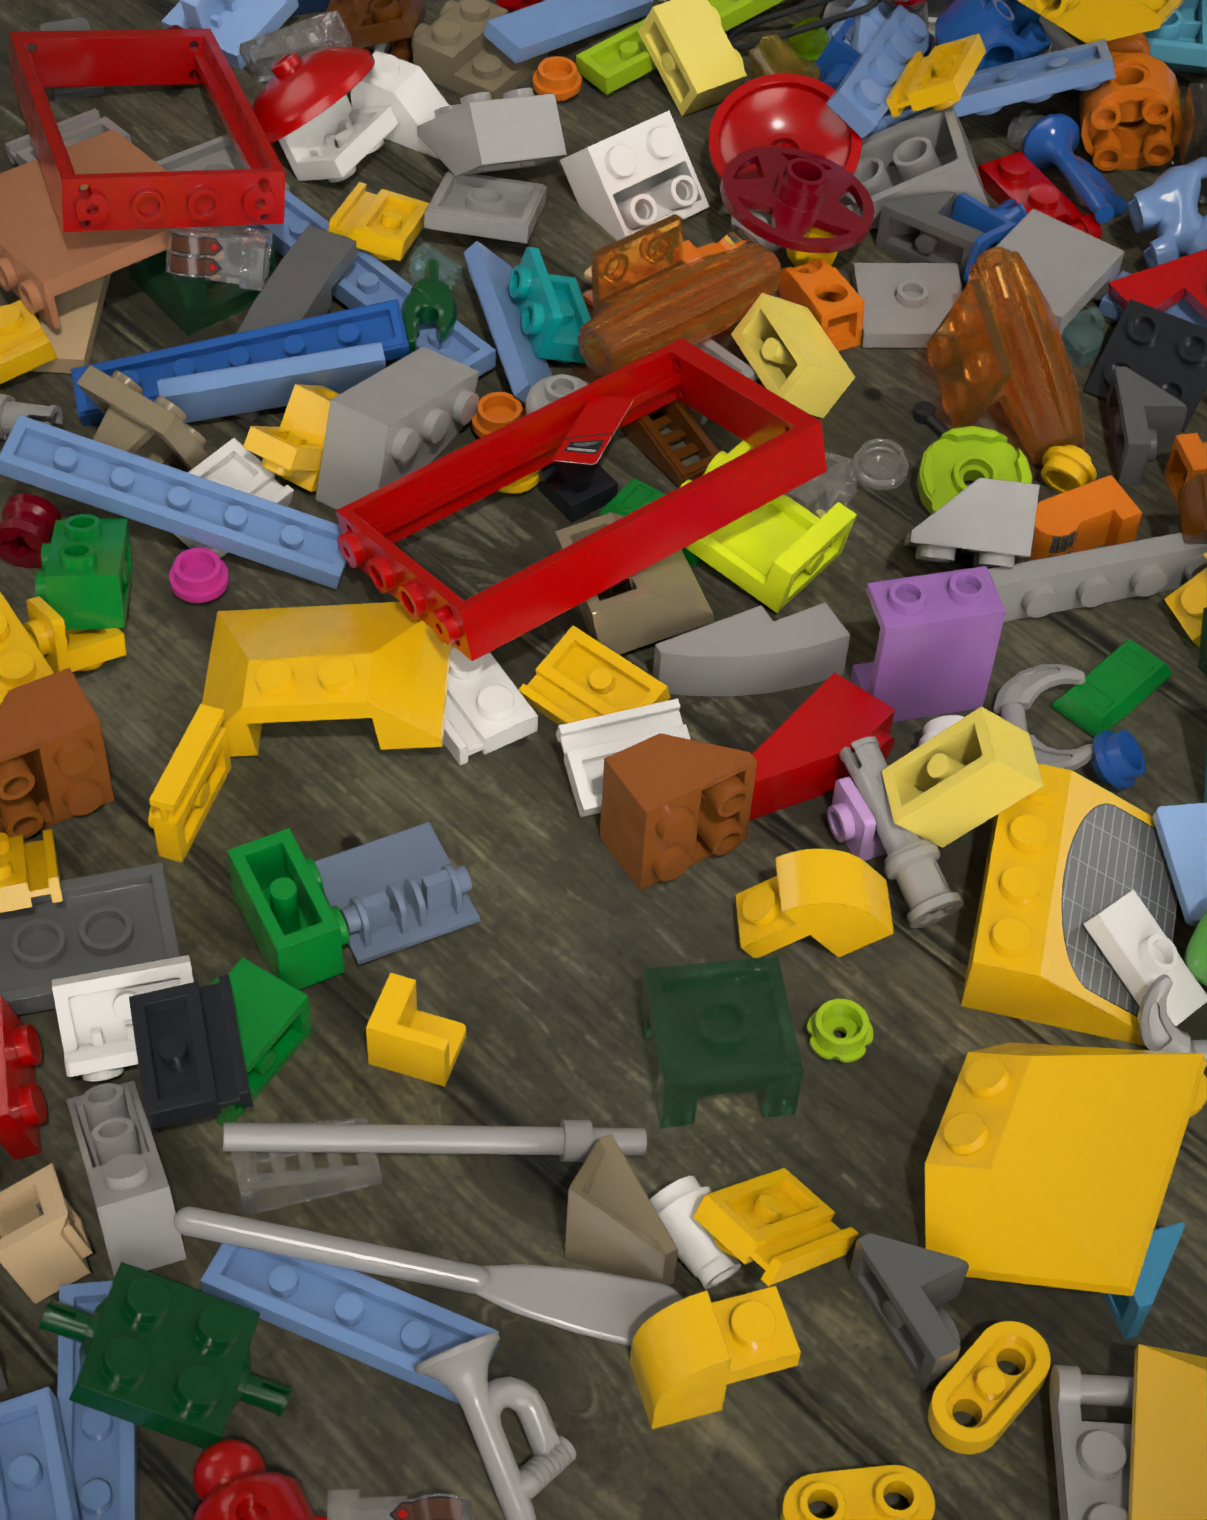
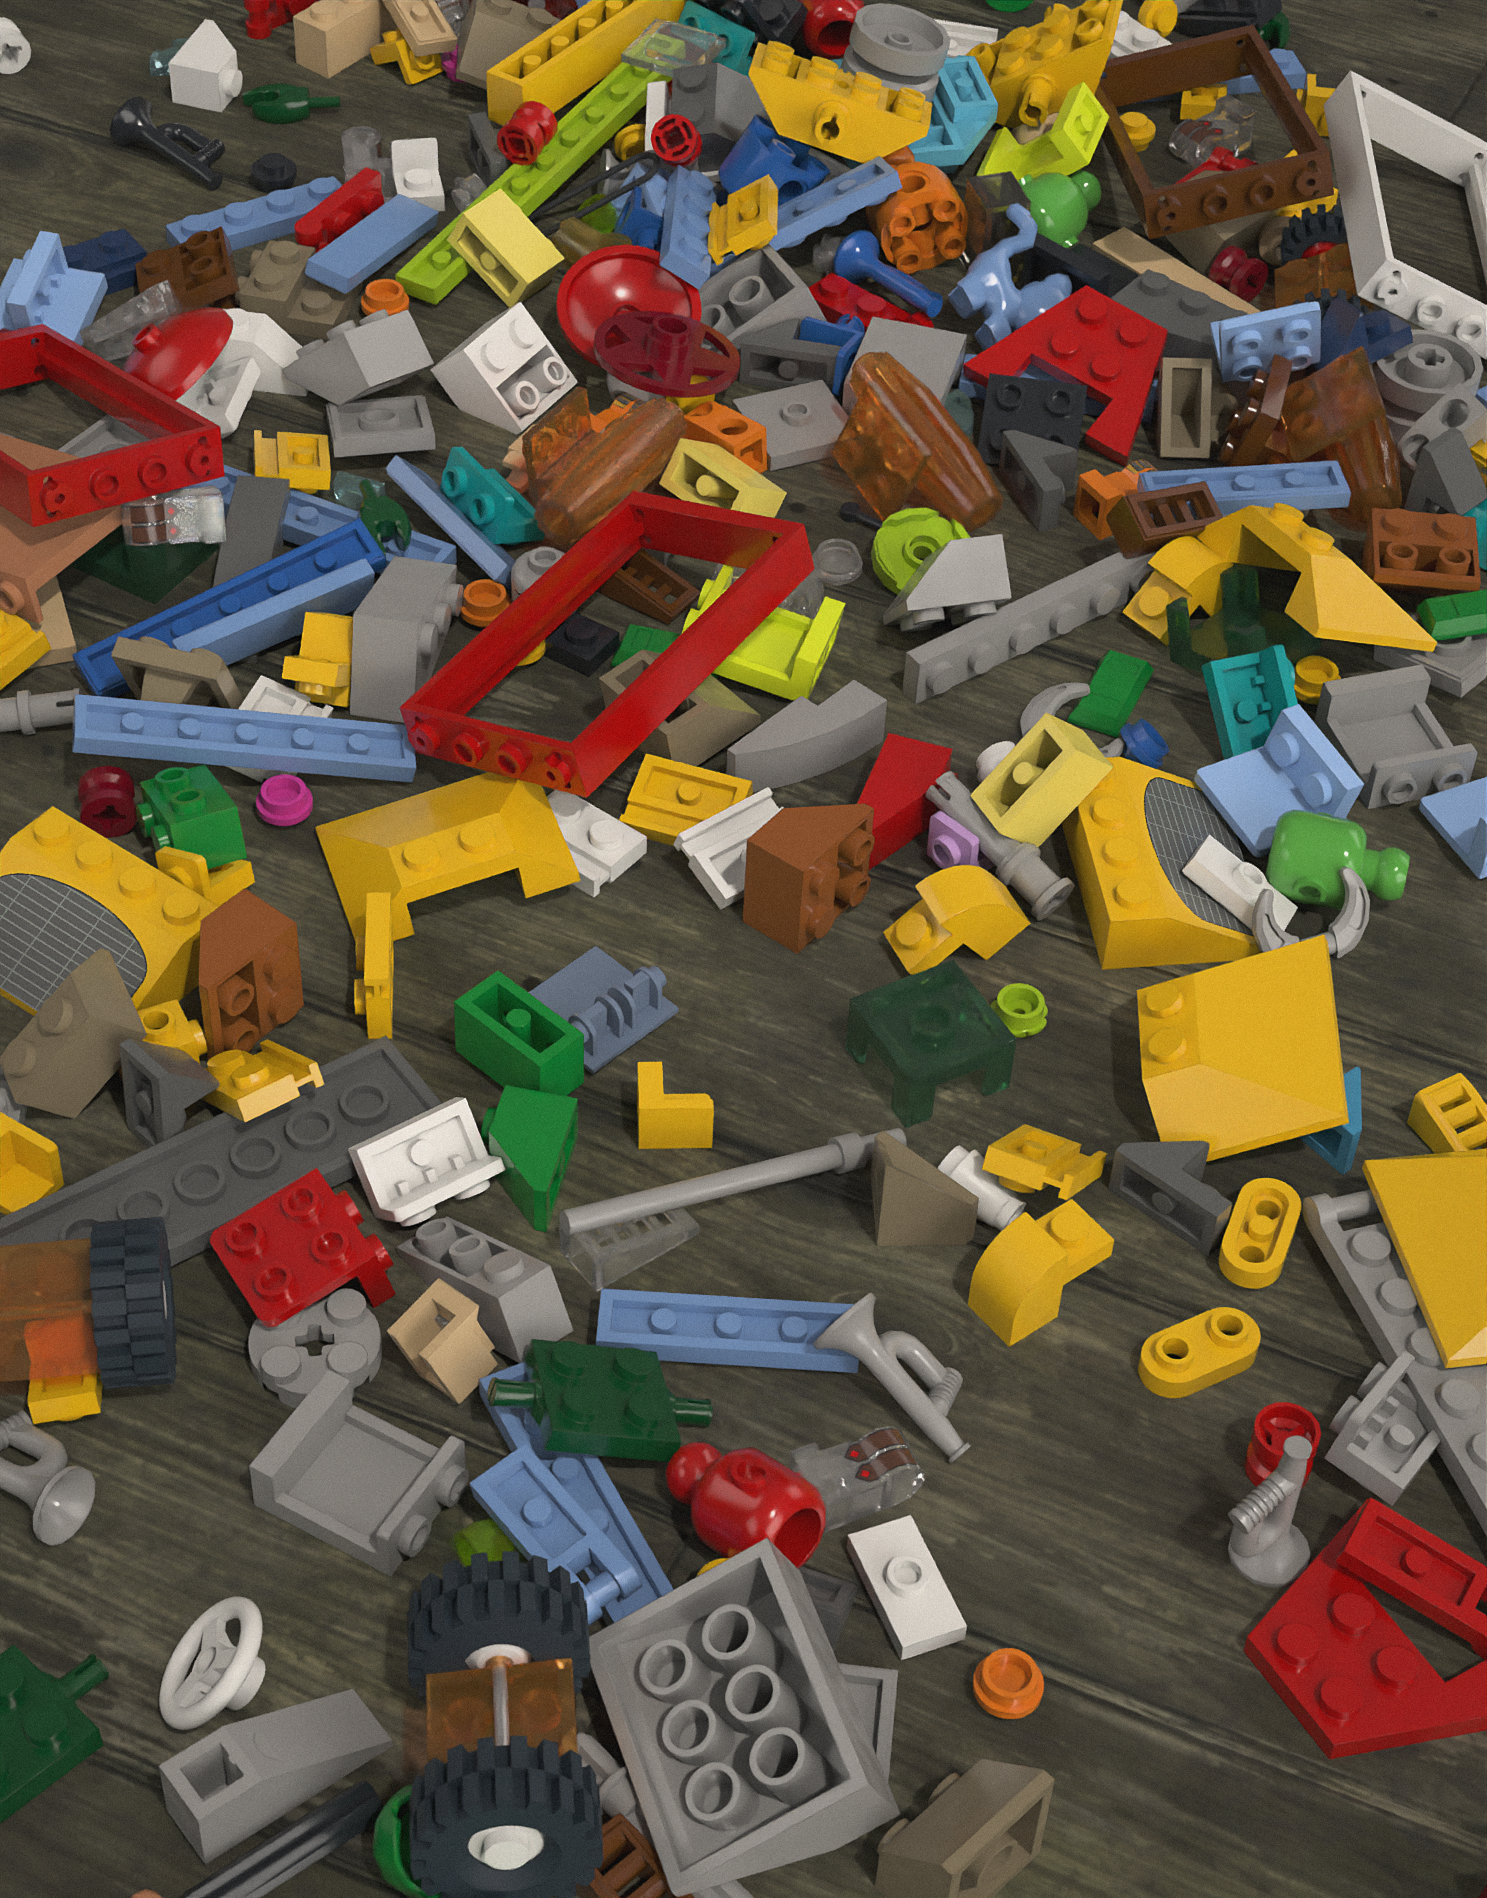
camera: 20 degrees left, 5 degrees down
black plate [129,974,254,1129] -> none
light grey piece [174,1206,684,1346] -> none
red sticker [553,395,633,465] -> none
medium lavender panel [850,566,1006,722] -> none
orange leg [1028,475,1143,561] -> none
yellow plate [1041,445,1097,494] -> none

